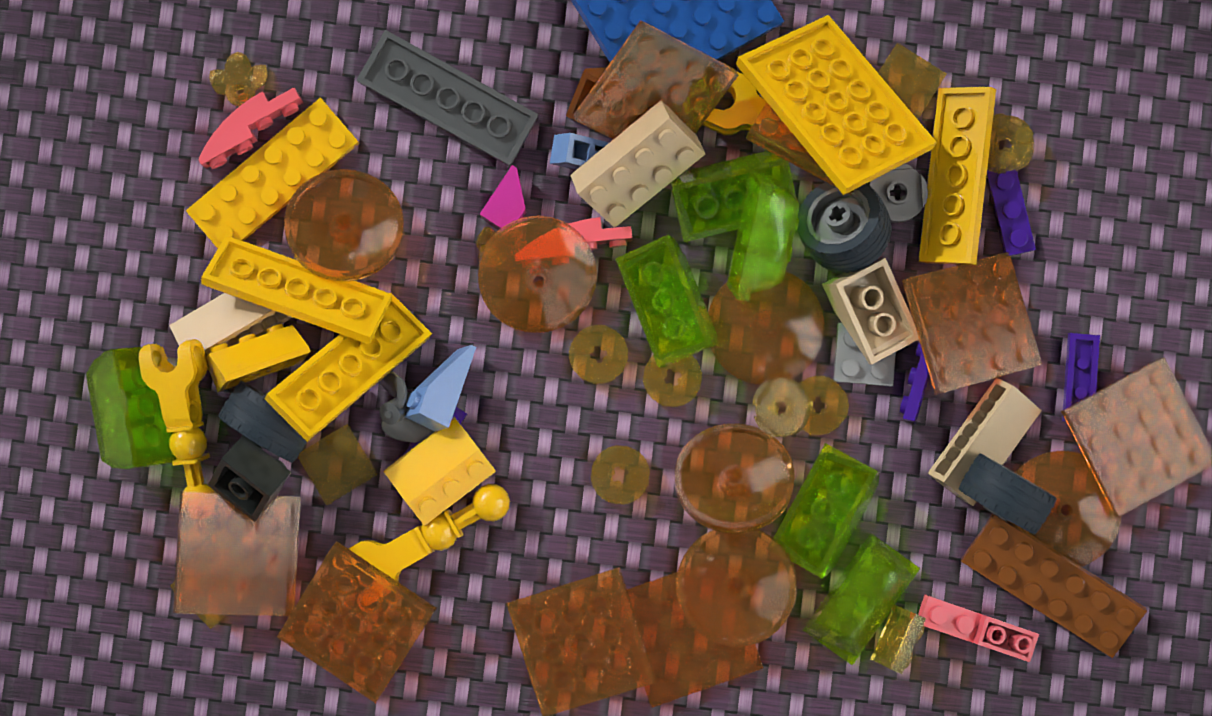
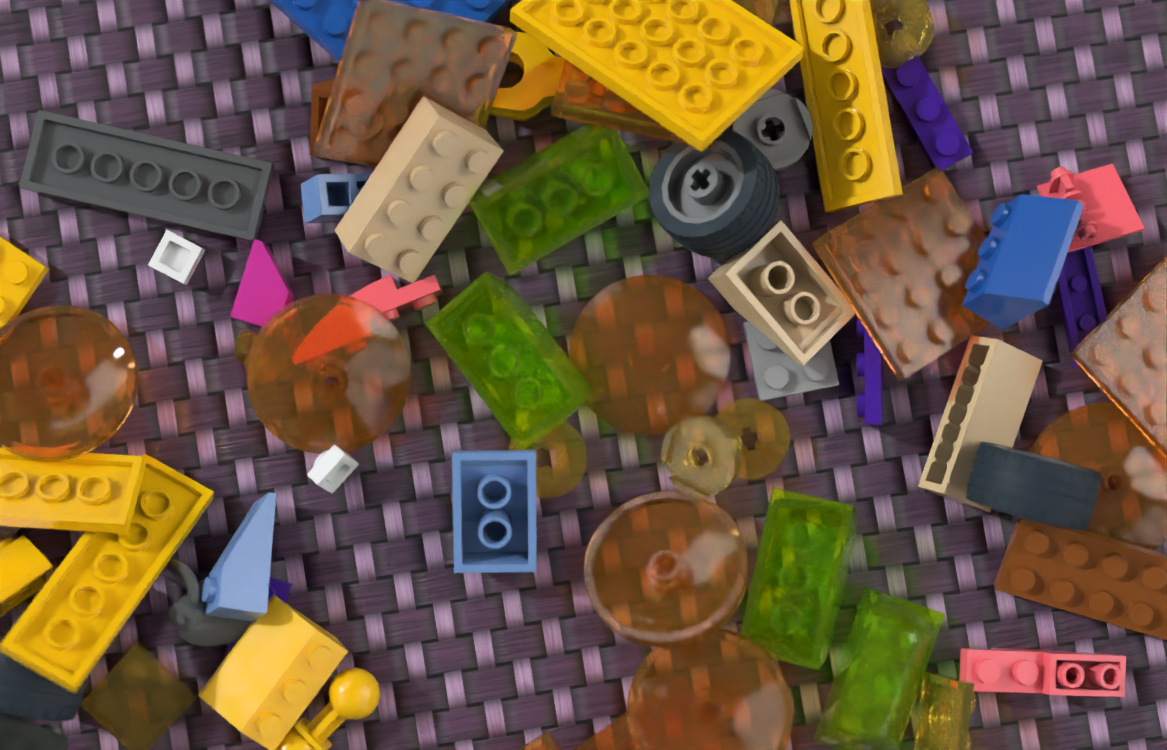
camera: 15 degrees left, 0 degrees up
clear yellow plate [569,325,628,384] -> none
clear yellow plate [591,445,650,505] -> none
clear neon green windscreen [726,170,799,301] -> none
none -> white plate [148,230,205,285]
none -> white plate [307,444,359,494]
none -> medium blue slope [452,450,537,573]
none -> blue slope [962,194,1084,330]
none -> coral hinge [1037,164,1145,253]

